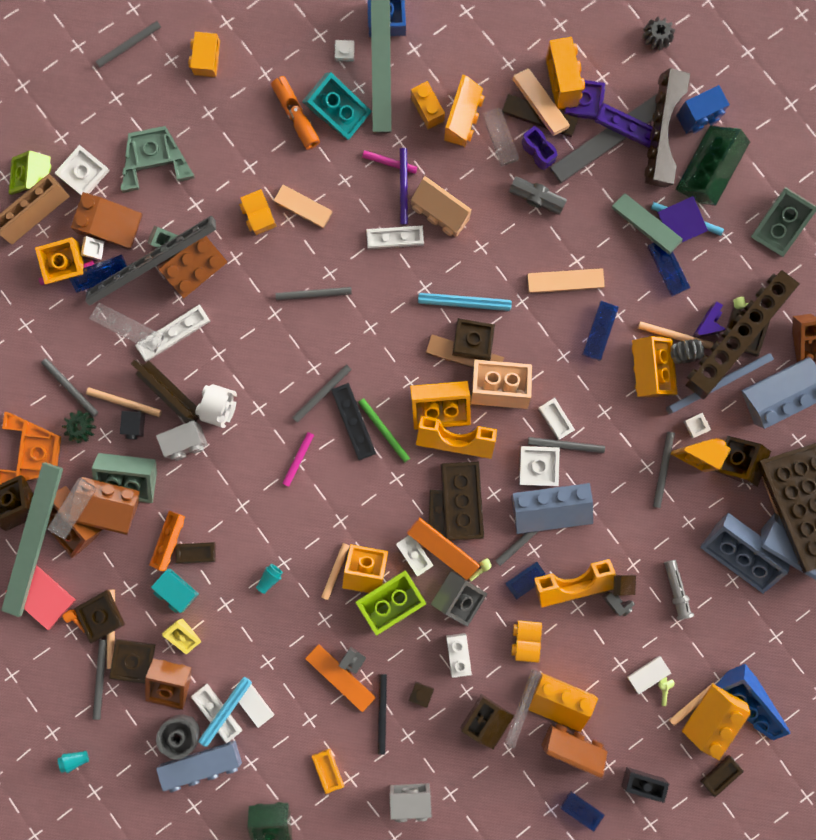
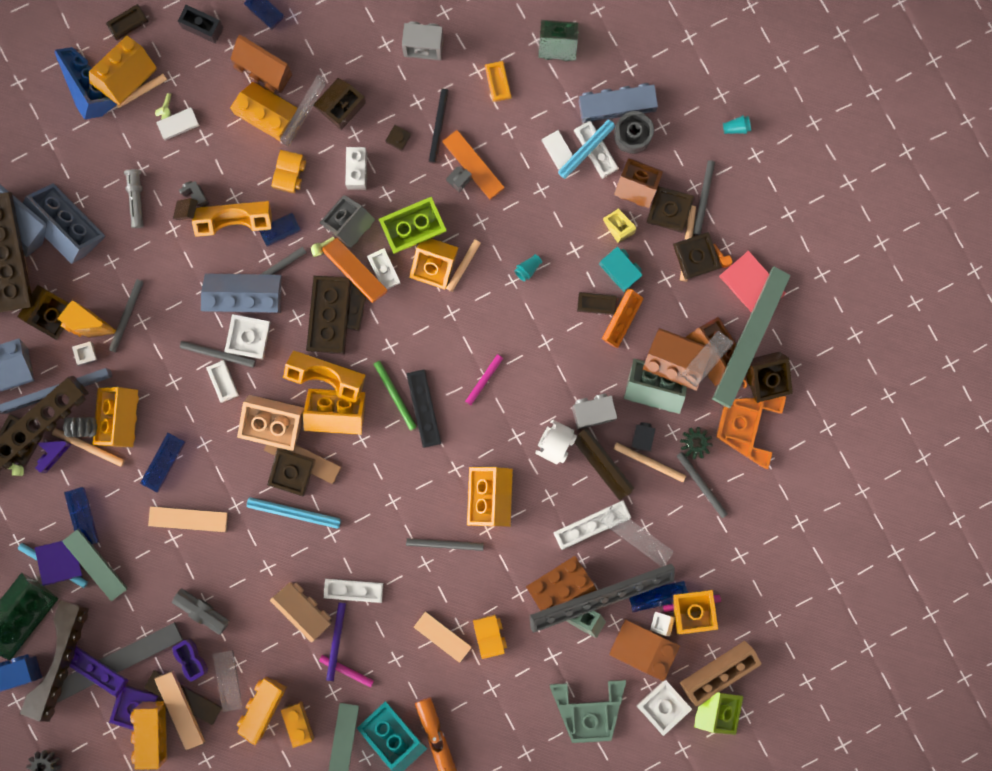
camera: 170 degrees left, 0 degrees up
dark grey bar [292,364,352,423] -> none
none -> light orange slope [467,467,513,527]

